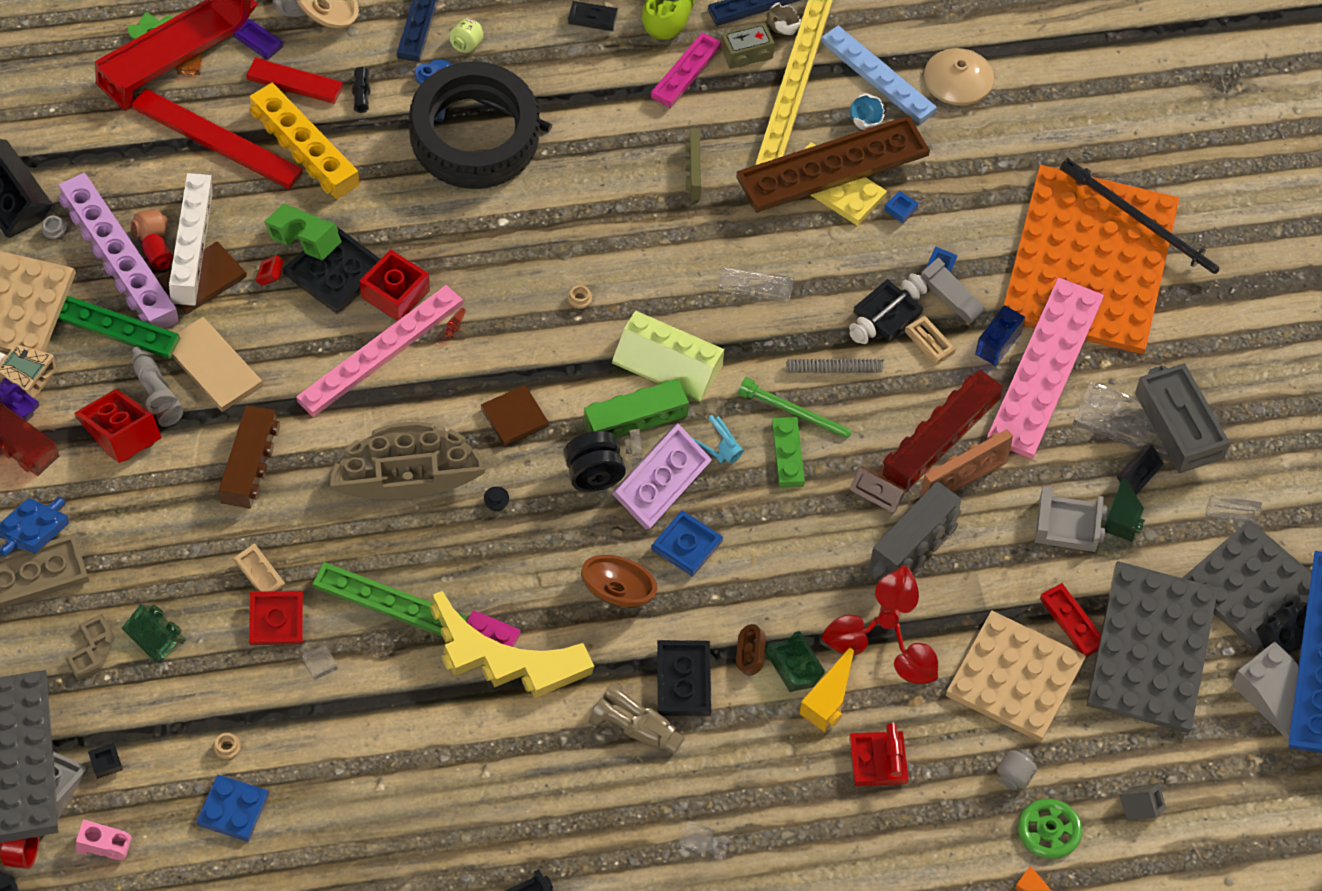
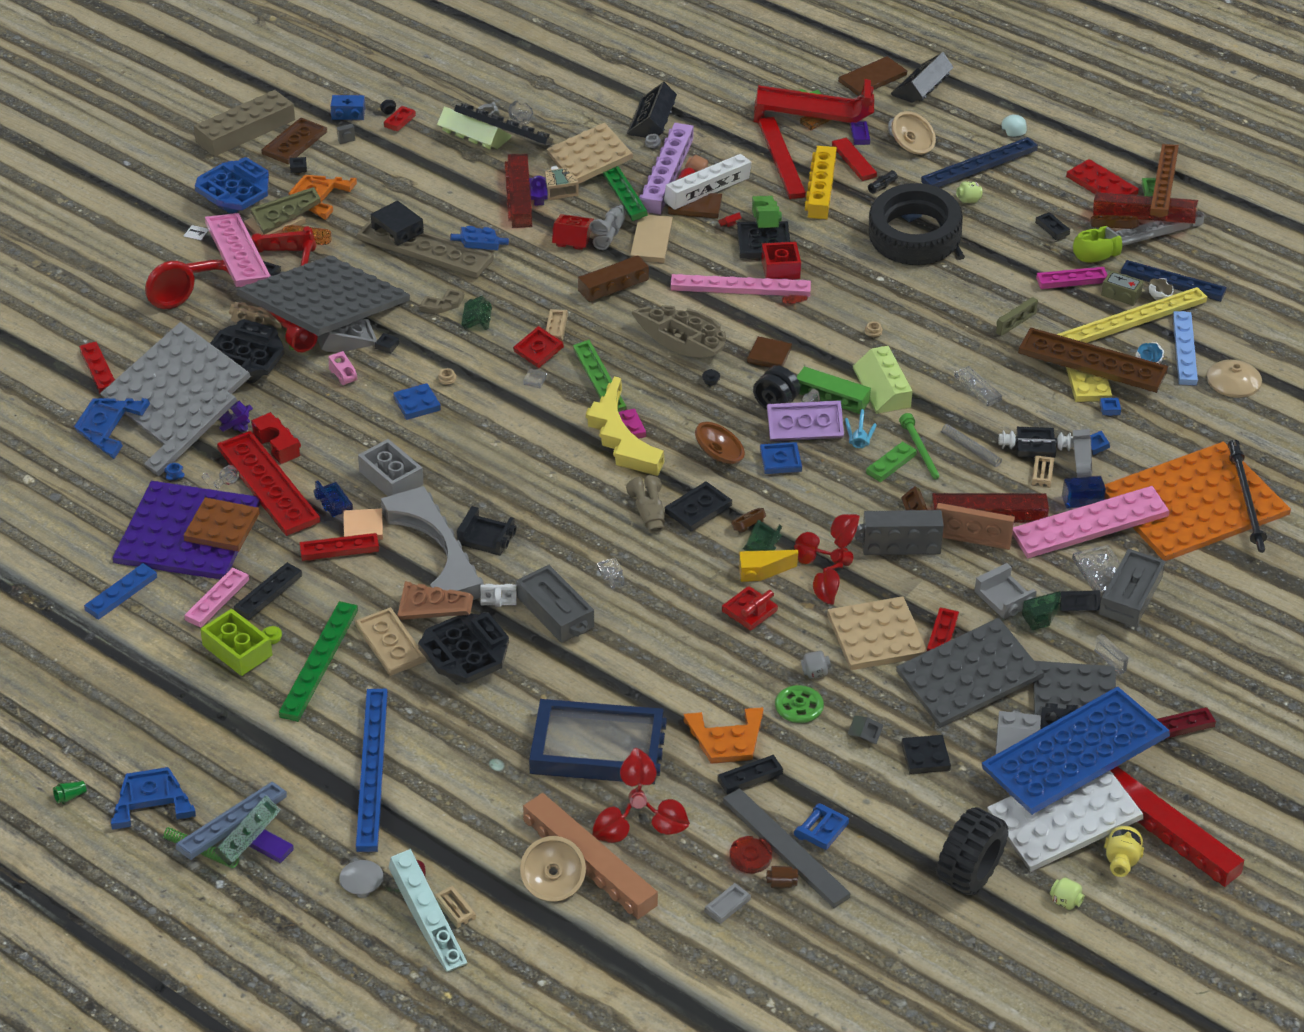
camera: 50 degrees right, 15 degrees down
none -> black plate [901,735,951,775]

